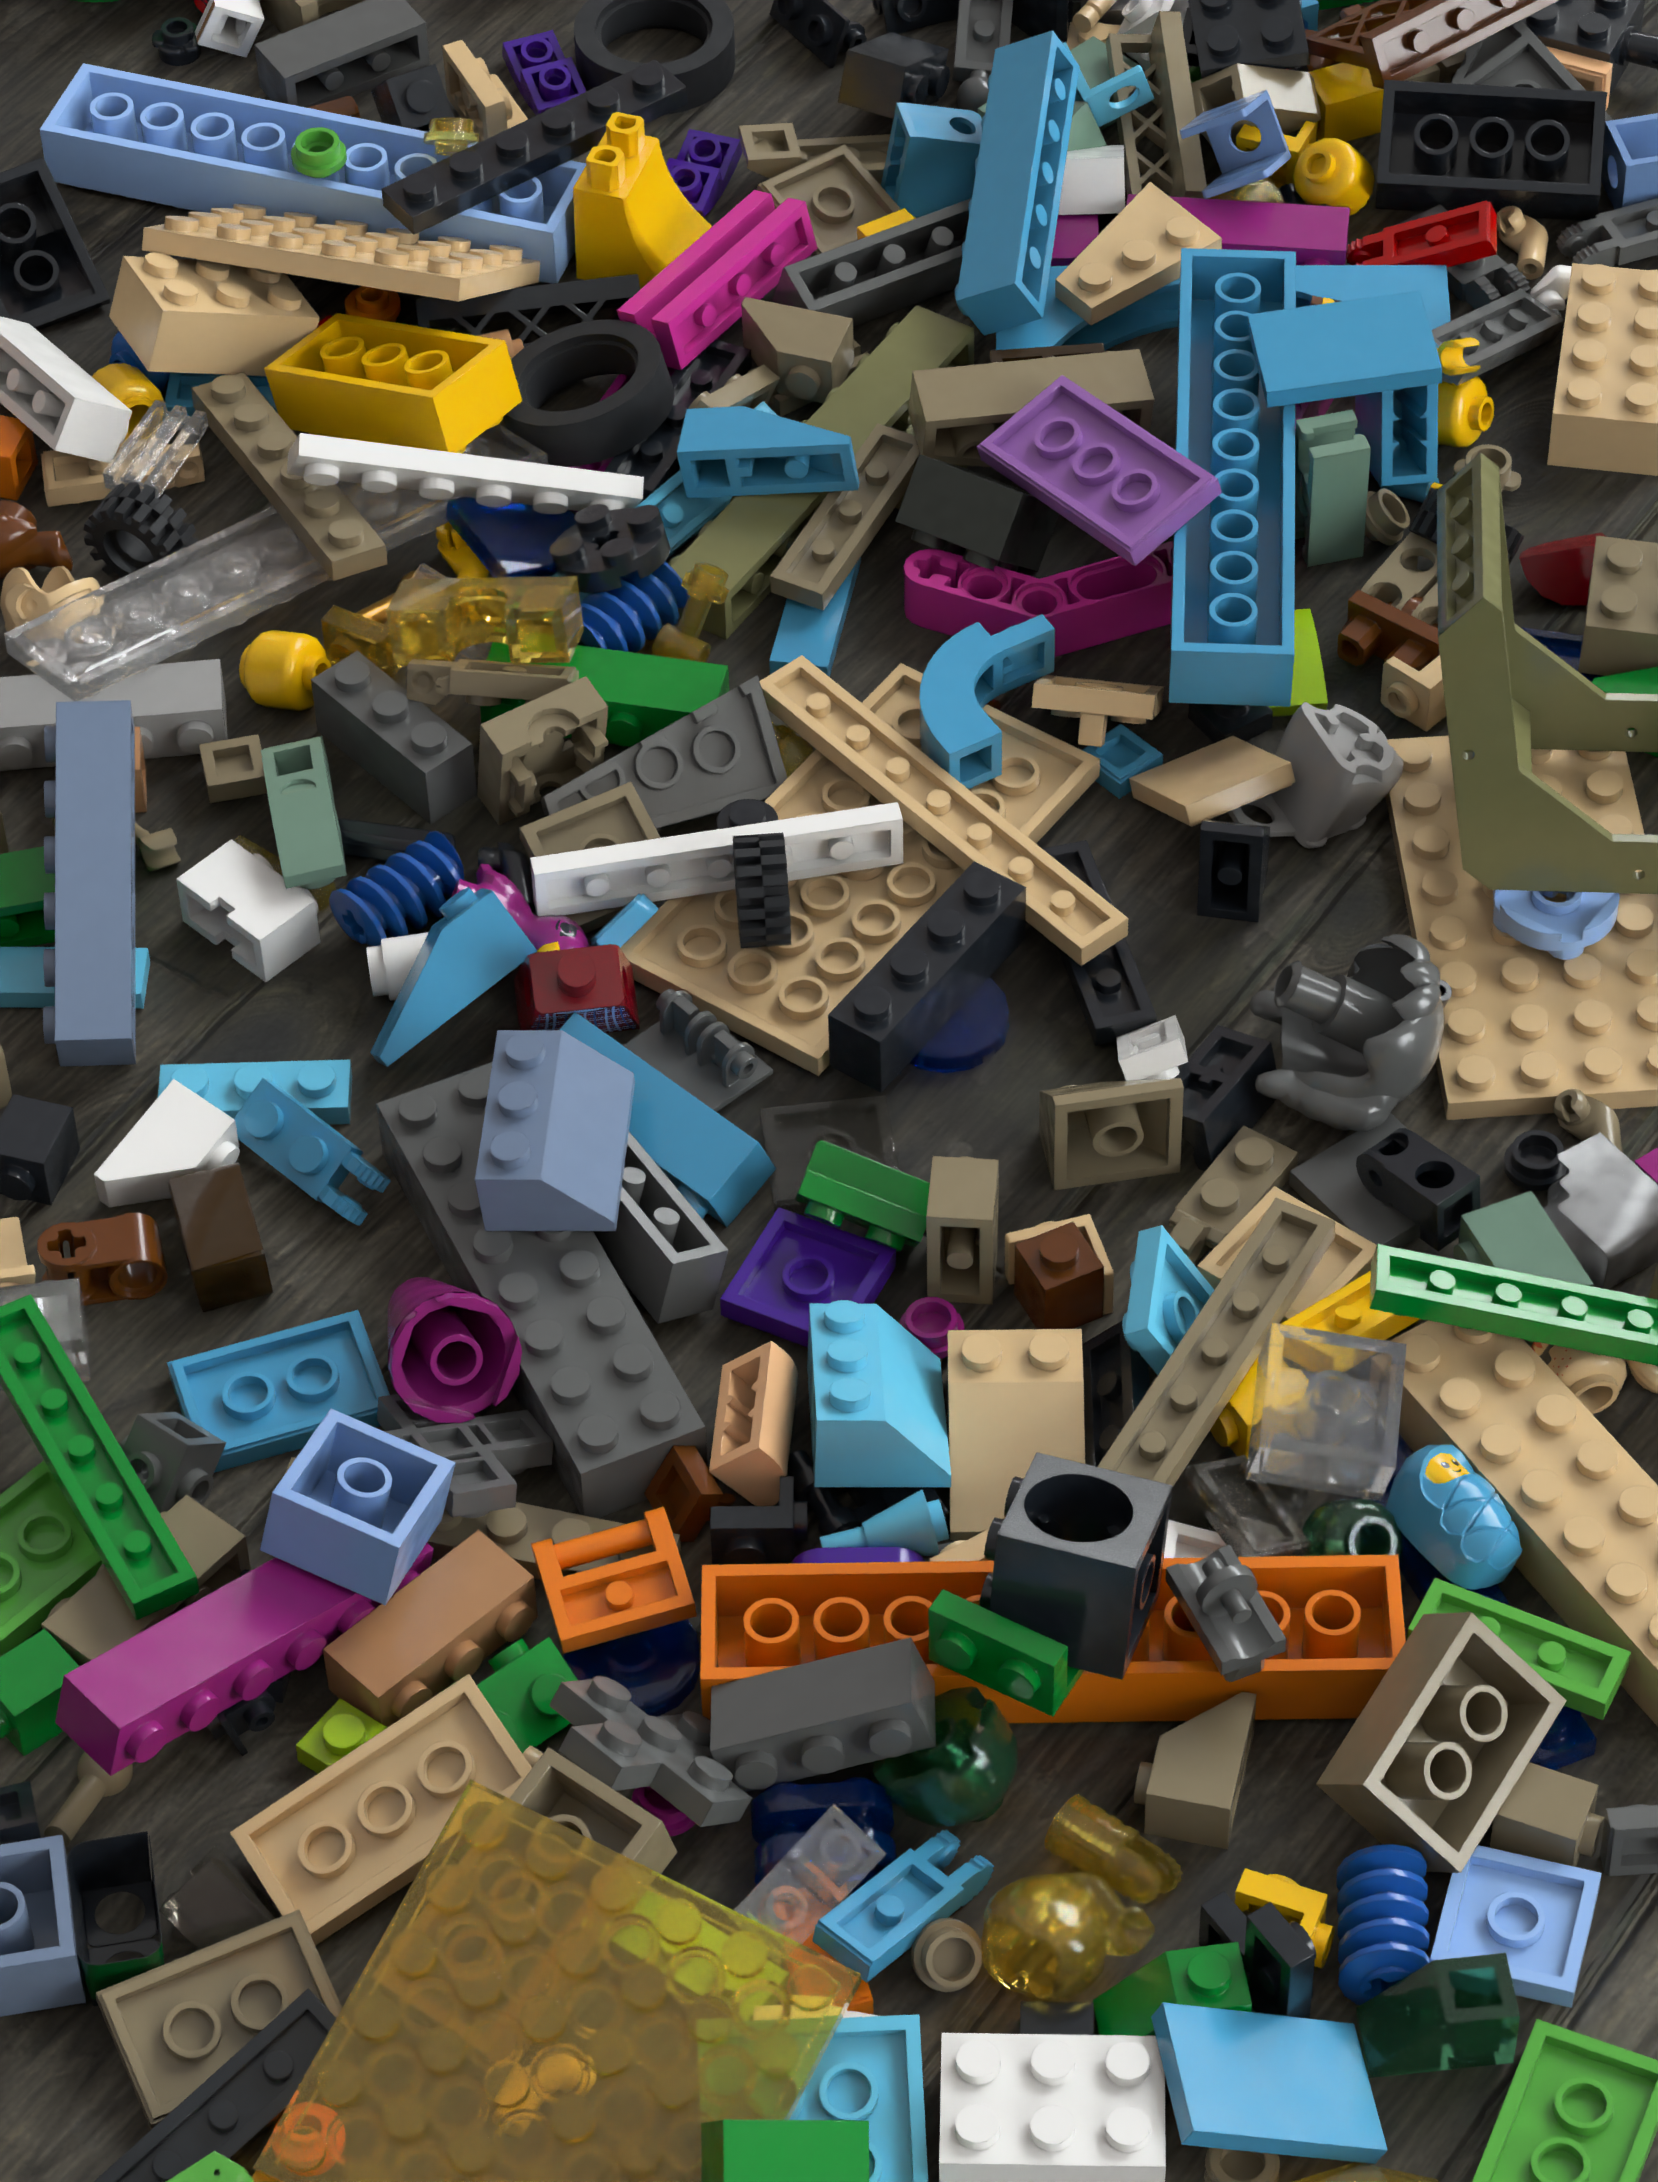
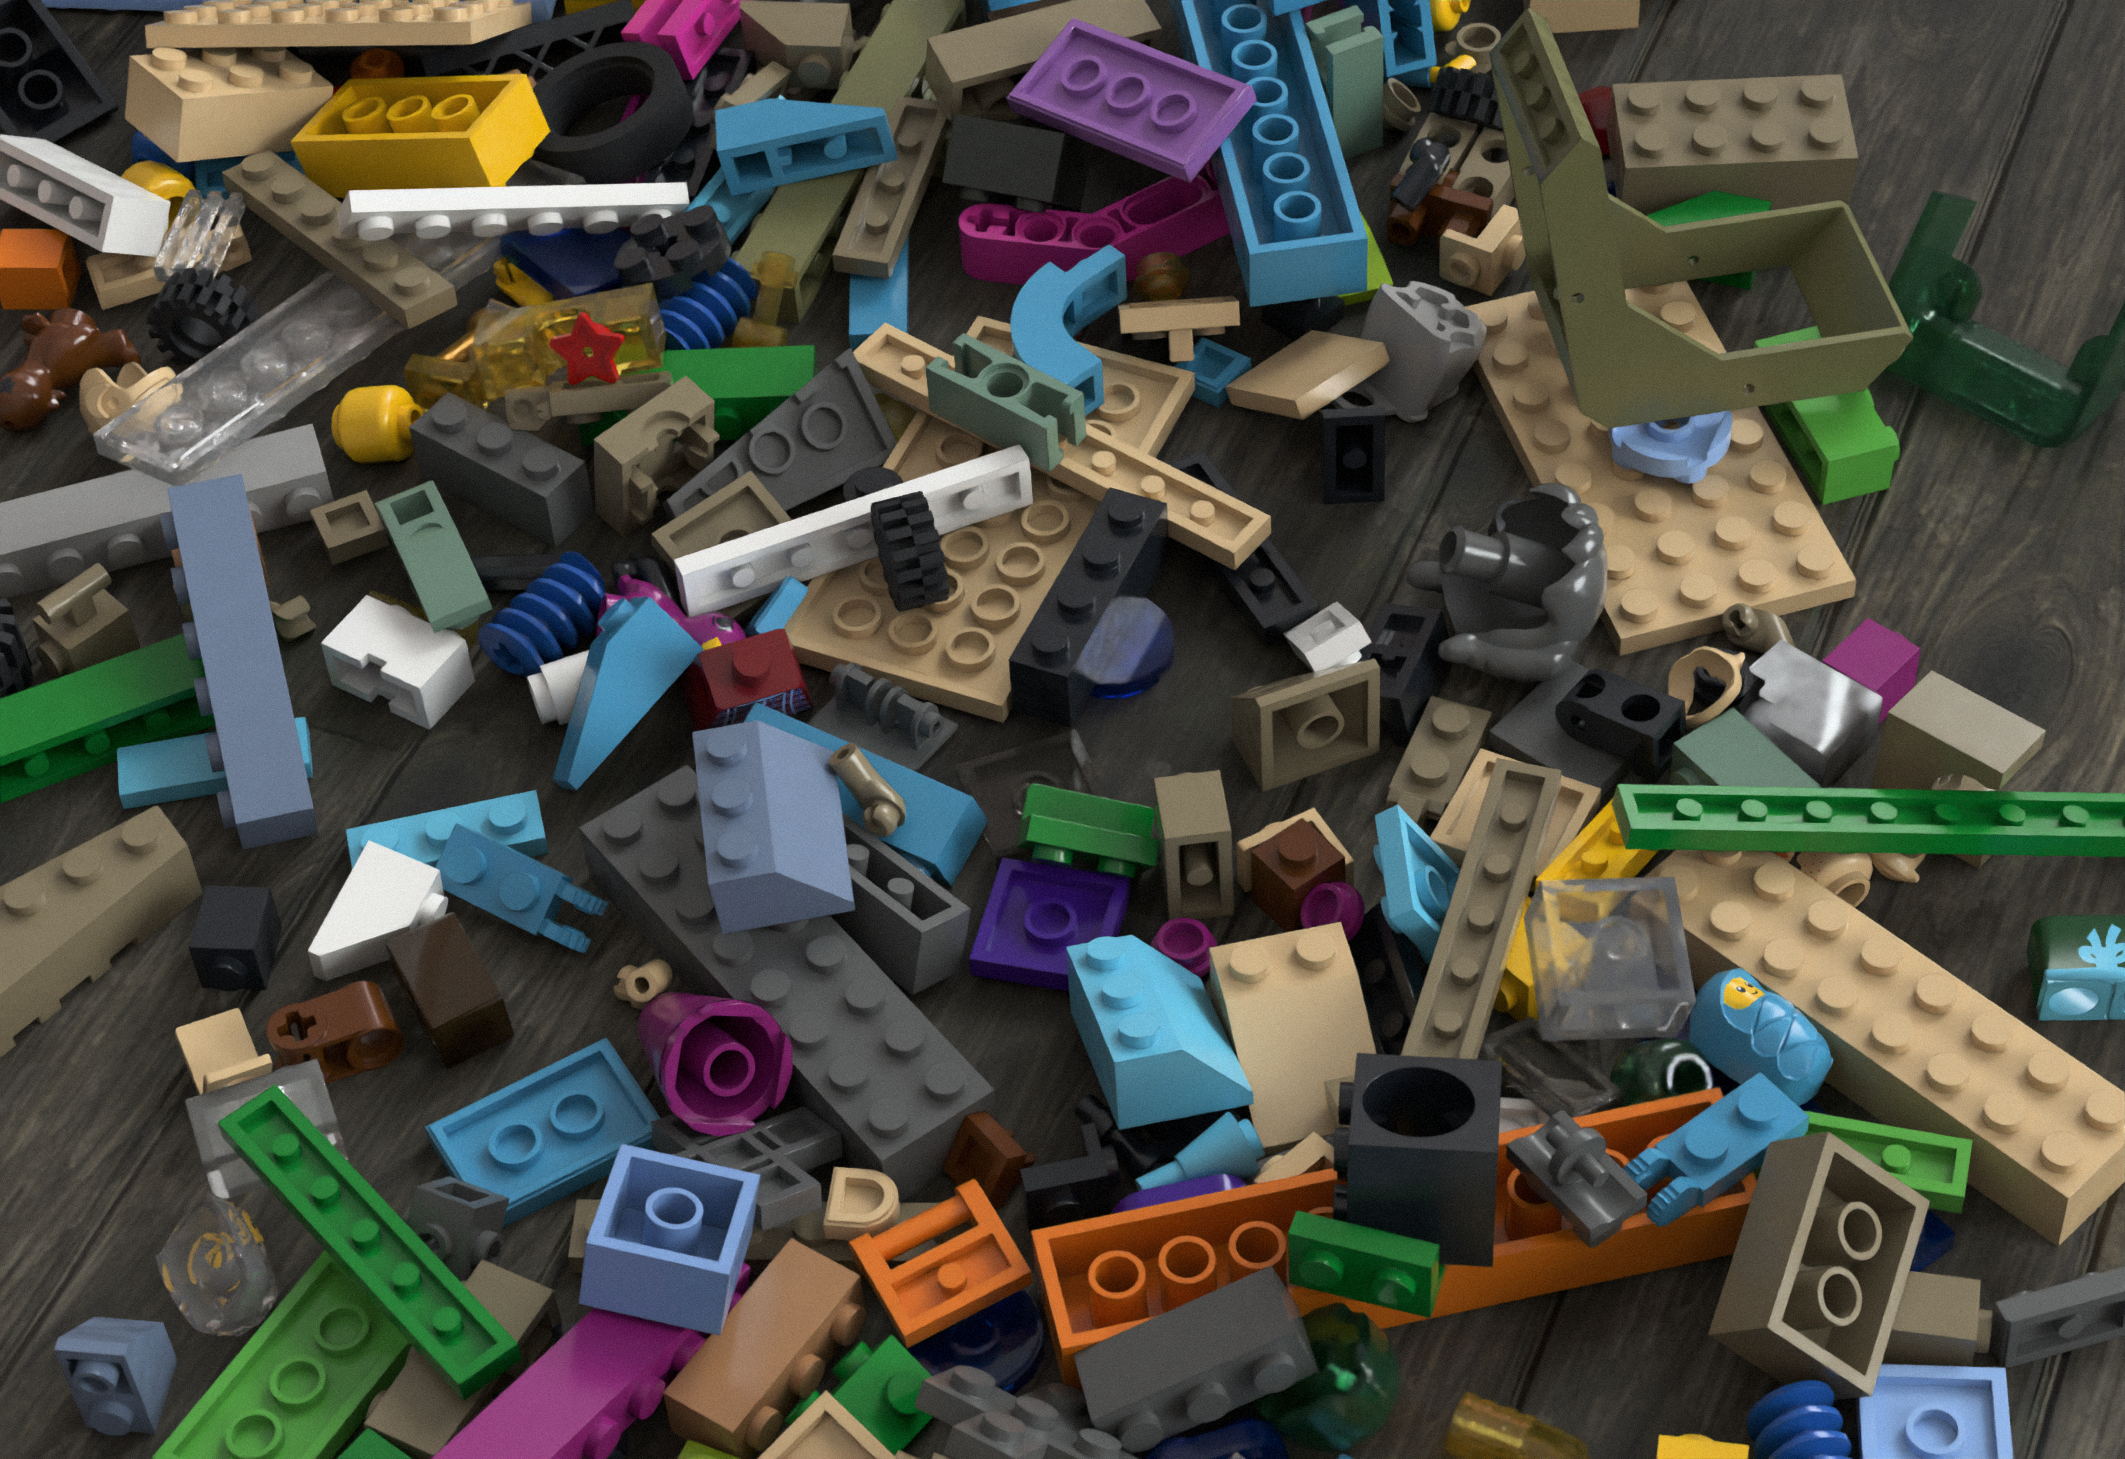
camera: 10 degrees left, 0 degrees up
light nougat brick [709,1341,798,1506] -> none
dark tan slope [1134,1692,1257,1849] -> none
none -> red plate [549,312,625,385]
none -> tan arm [613,958,673,1009]
none -> tan tile [823,1167,900,1241]
none -> dark tan arm [829,743,906,837]
none -> sand green piece [925,333,1087,472]
none -> clear yellow plate [1133,252,1190,301]
none -> magenta plate [1300,882,1365,942]
none -> black arm [1390,137,1451,213]
none -> dark azure hinge [1623,1072,1810,1228]
none -> tan piece [1667,646,1745,729]

